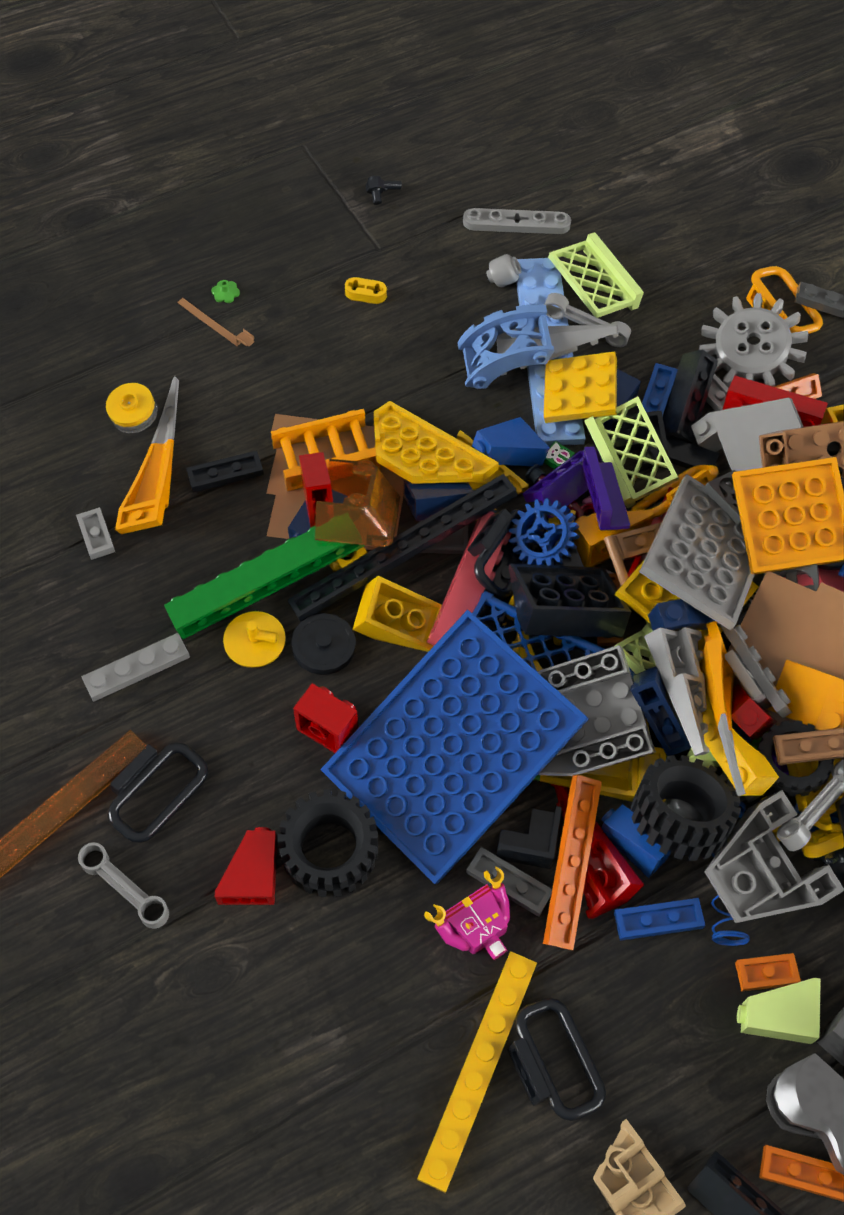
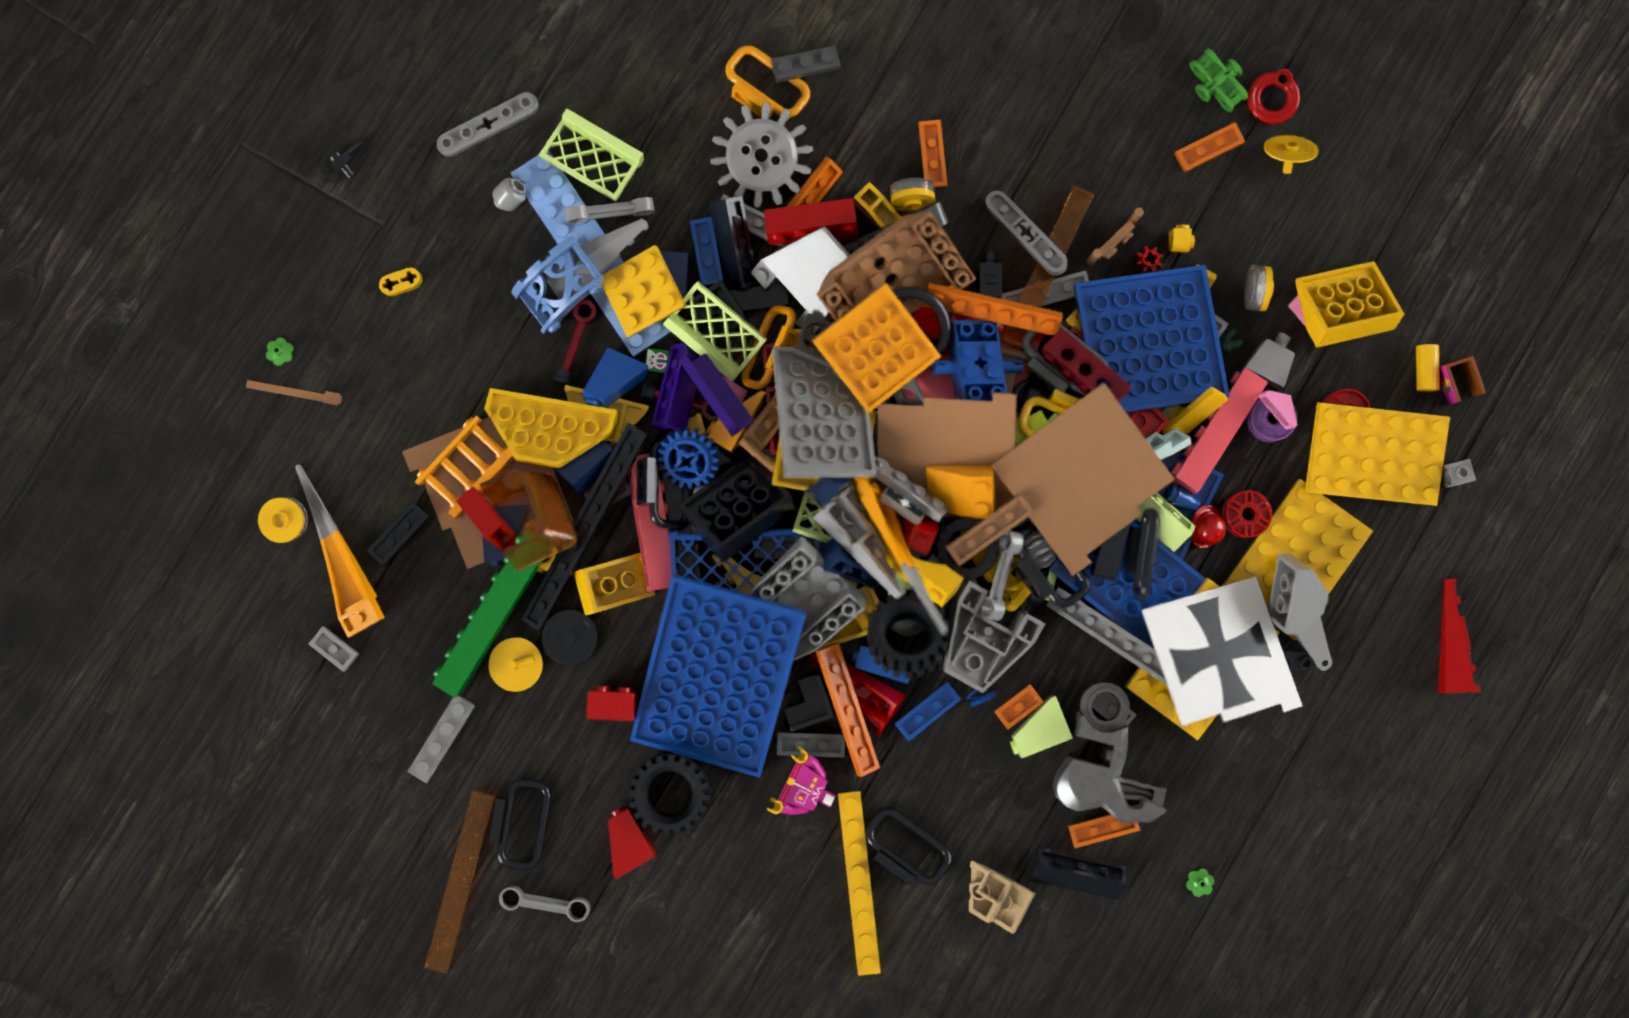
camera: 30 degrees left, 25 degrees up
none -> dark red piece [554,299,598,385]

